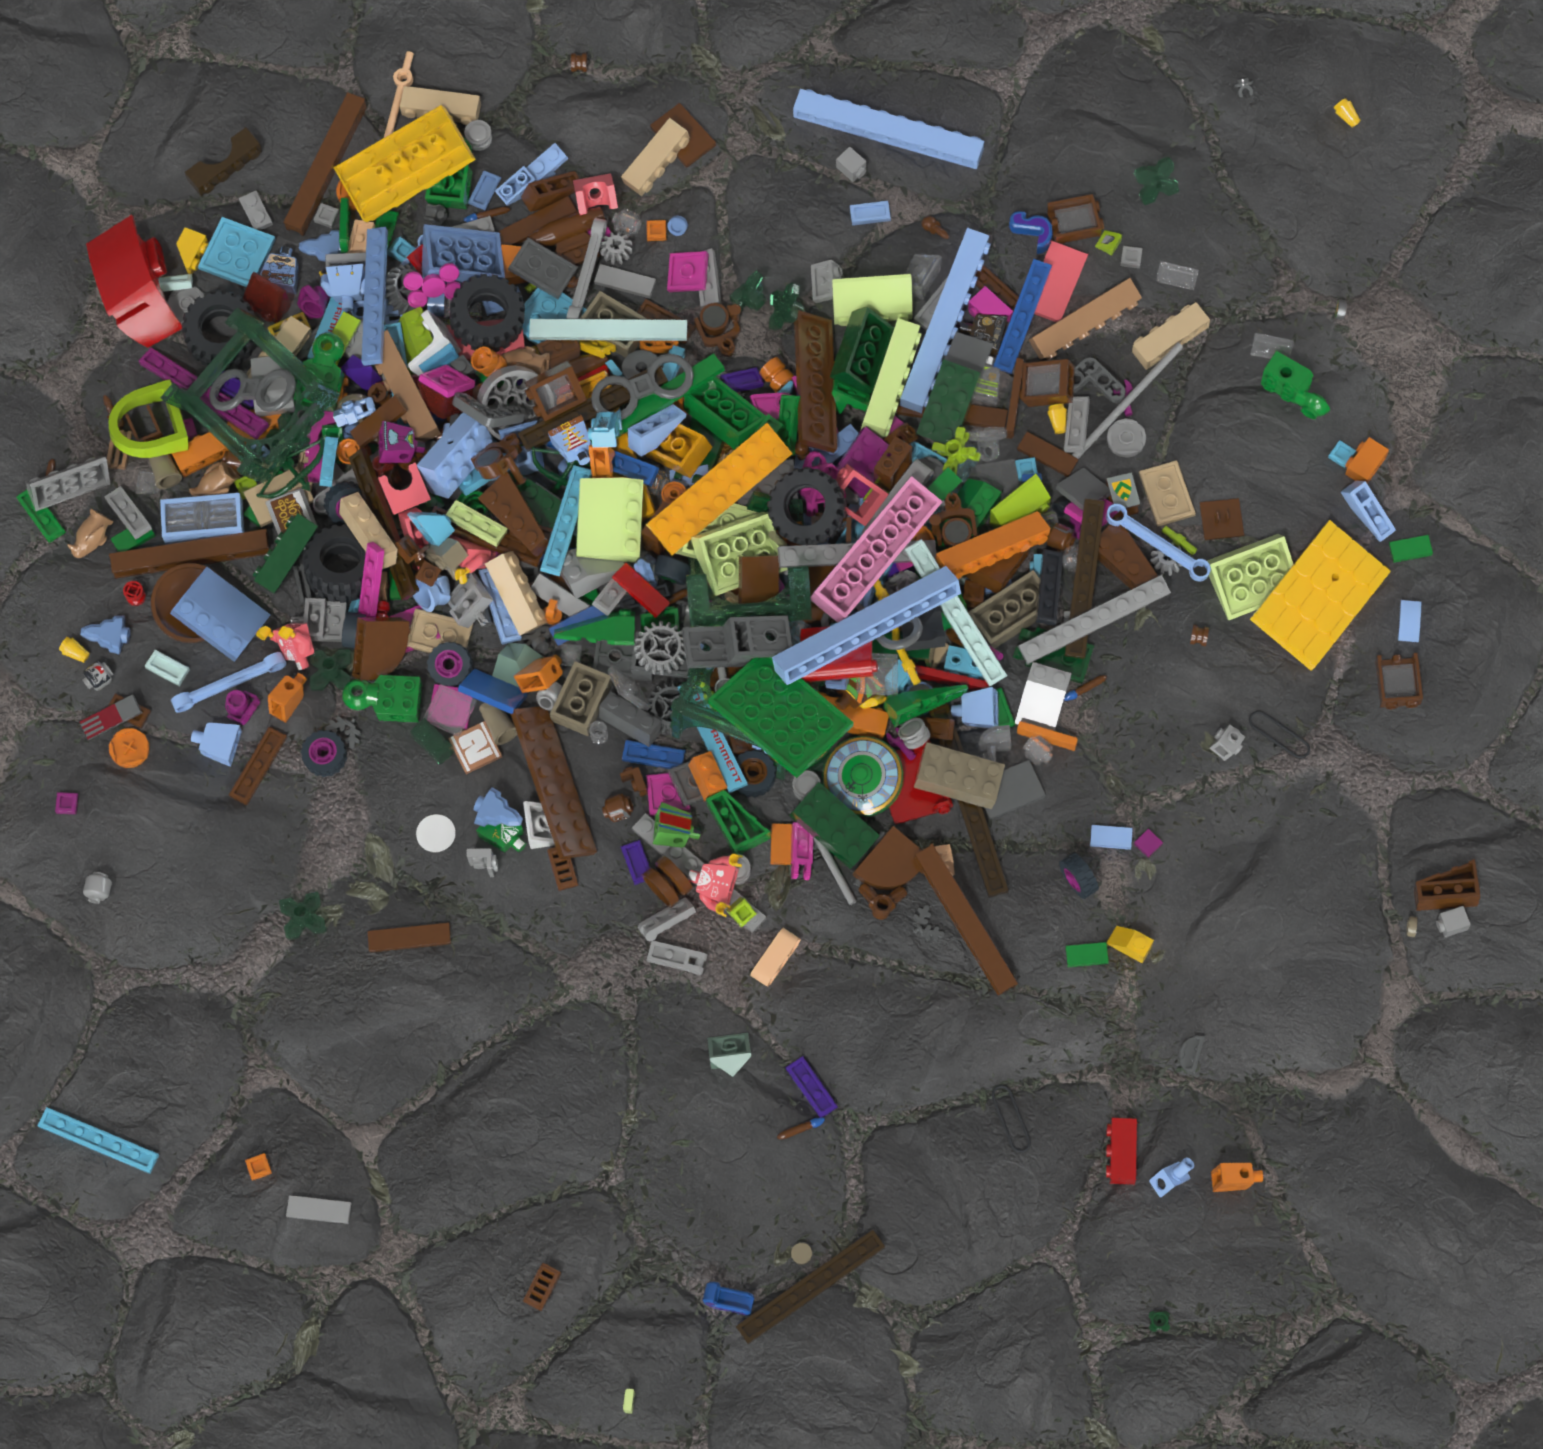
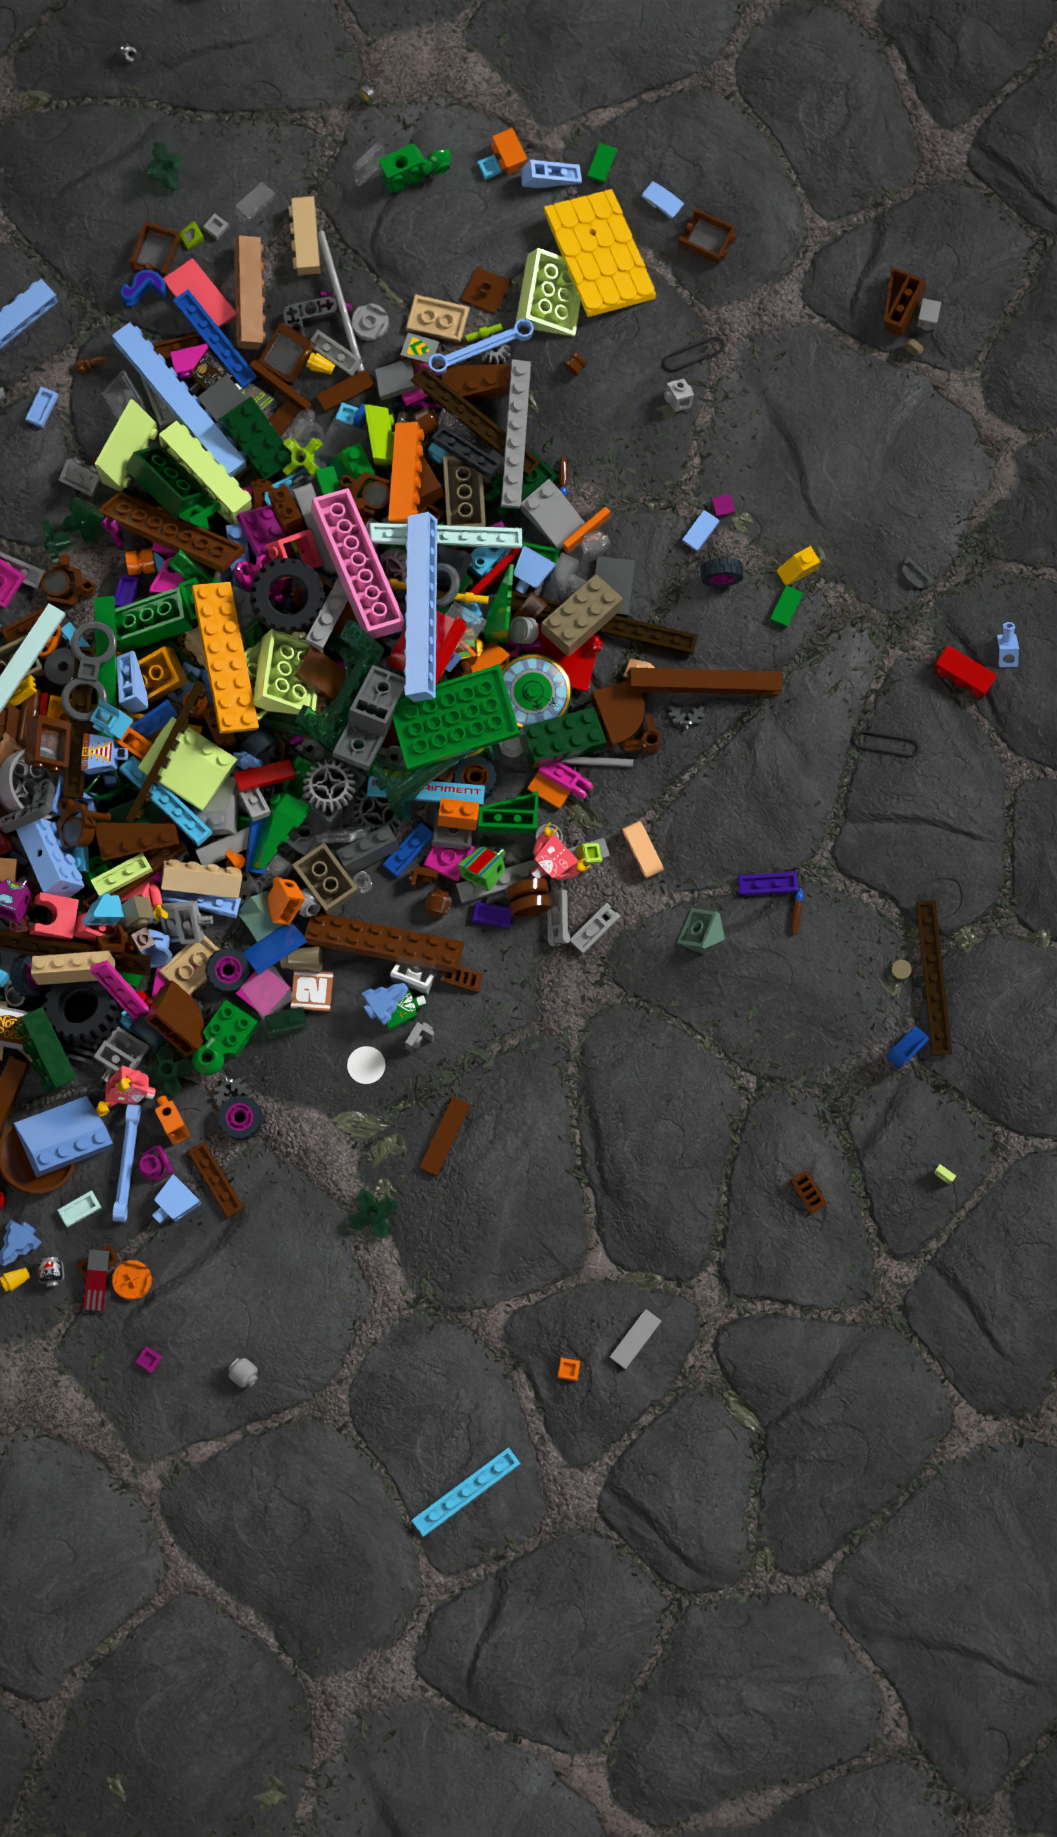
camera: 60 degrees left, 5 degrees up
medium azure tile [605,360,623,377] -> none
reddish brown bar [795,441,810,461] -> none
orange torso [1211,1163,1263,1192] -> none
none -> magenta bar [101,517,123,547]
none -> dark brown plate [125,680,207,823]

